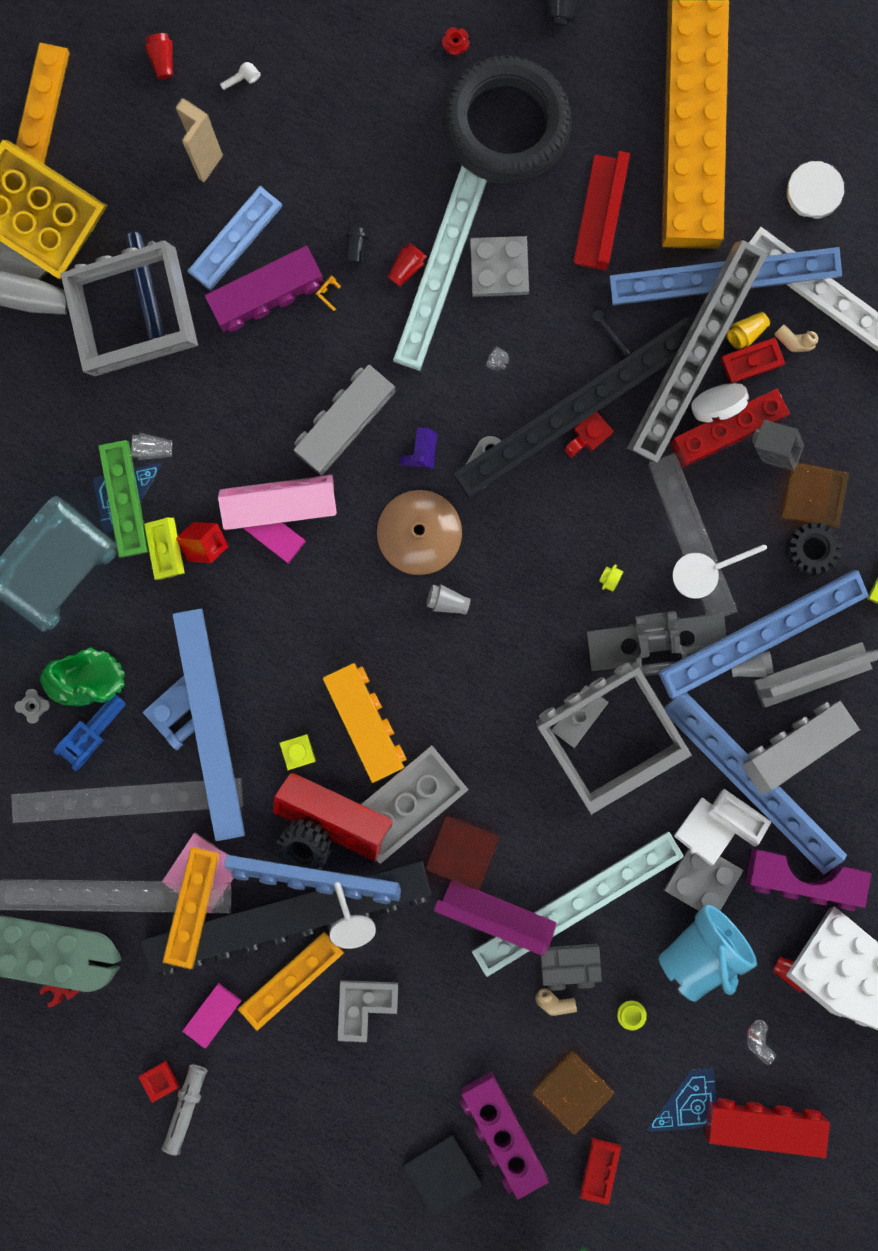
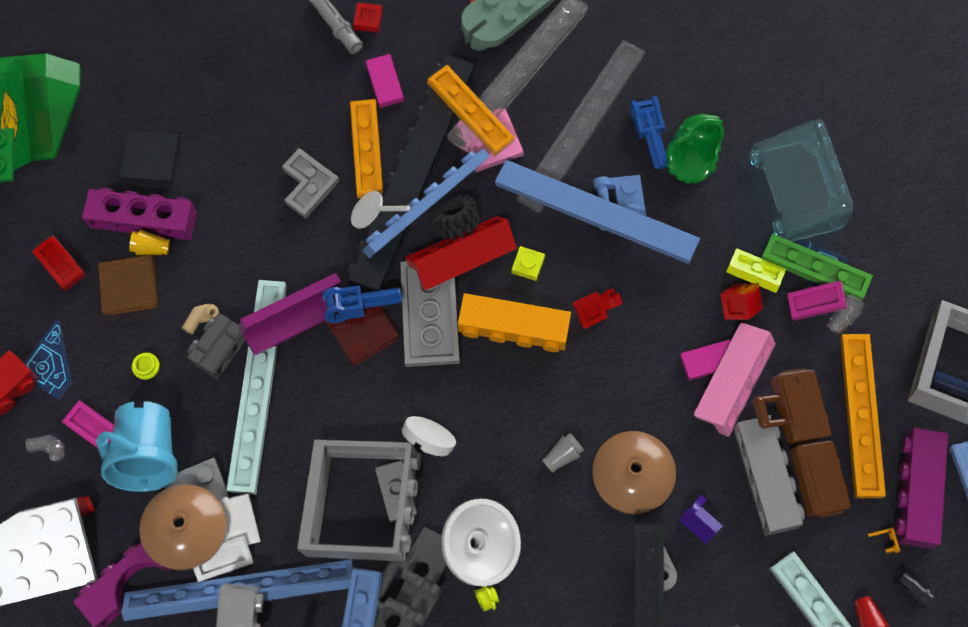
camera: 130 degrees right, 15 degrees down
light grey plate [15,689,50,723] -> none
none -> dark pink tile [62,400,113,448]
none -> yellow cone [129,229,170,255]
none -> medium nougat dish [140,484,227,570]
none -> blue connector [322,286,402,323]
none -> white tile [401,416,456,456]
none -> white dish [442,499,521,586]
none -> red plate [573,288,622,329]
none -> reddish brown piece [753,368,851,518]
none -> dark pink tile [787,281,847,321]
none -> light orange plate [840,334,886,498]

